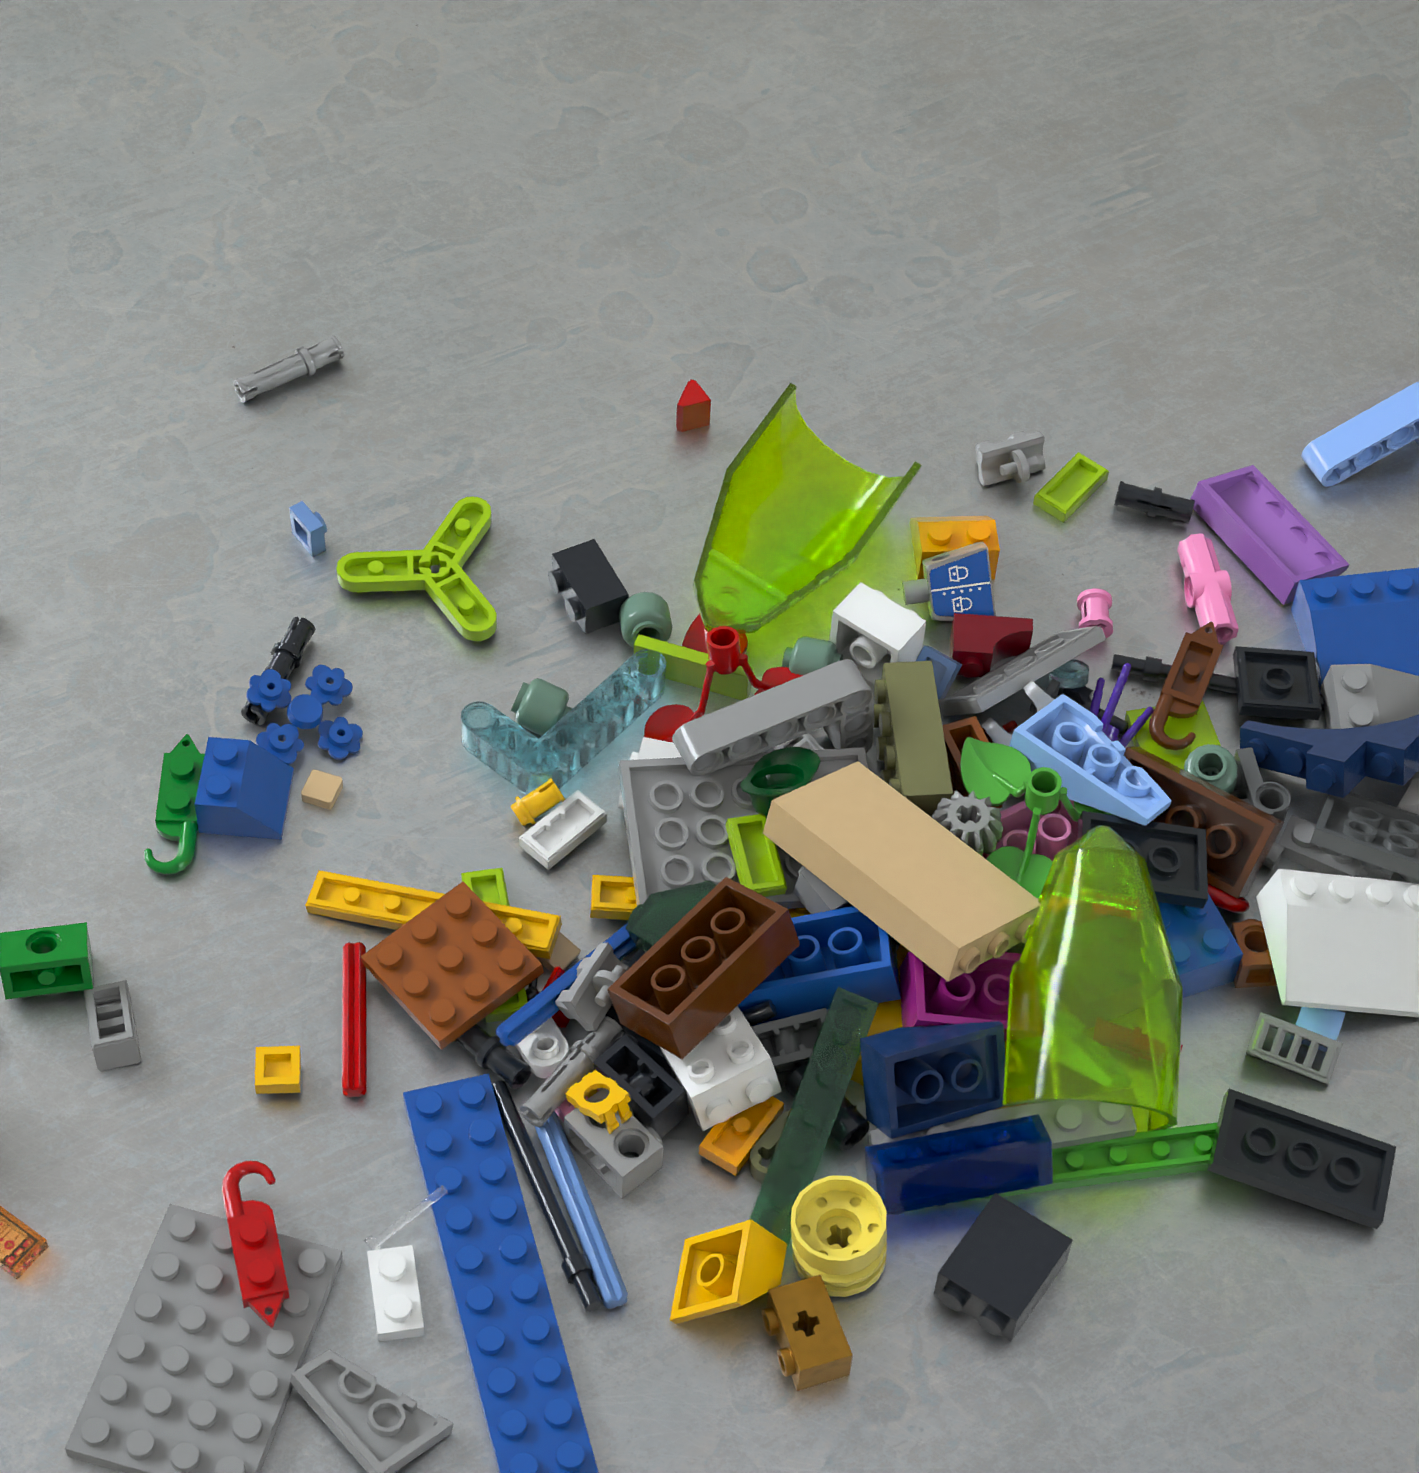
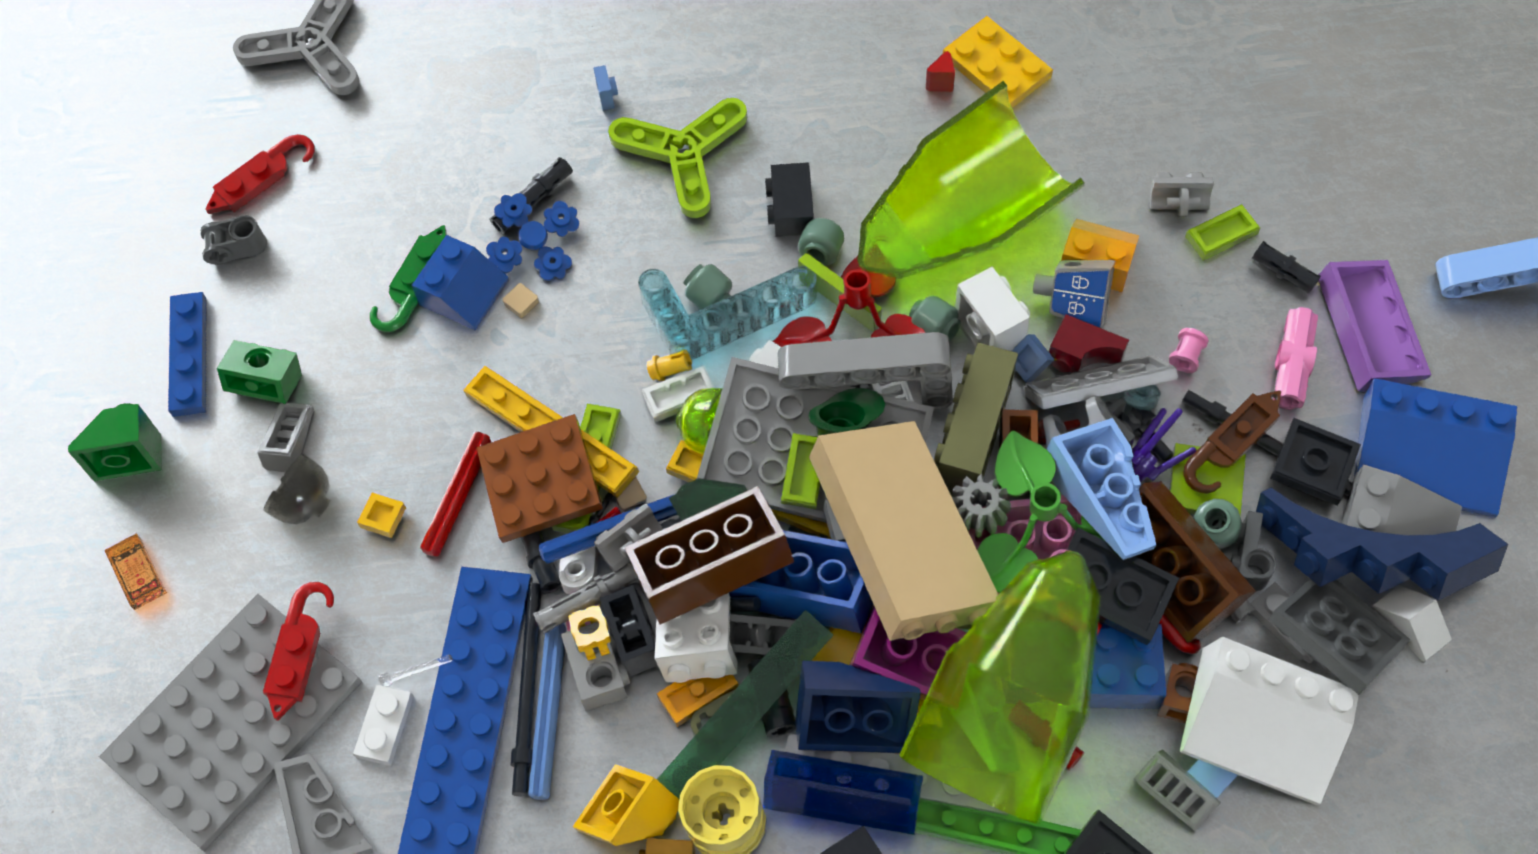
camera: 30 degrees right, 10 degrees up
none -> clear smoke cylinder [263,454,331,525]
none -> clear neon green cylinder [676,388,723,453]
none -> yellow plate [943,16,1053,112]

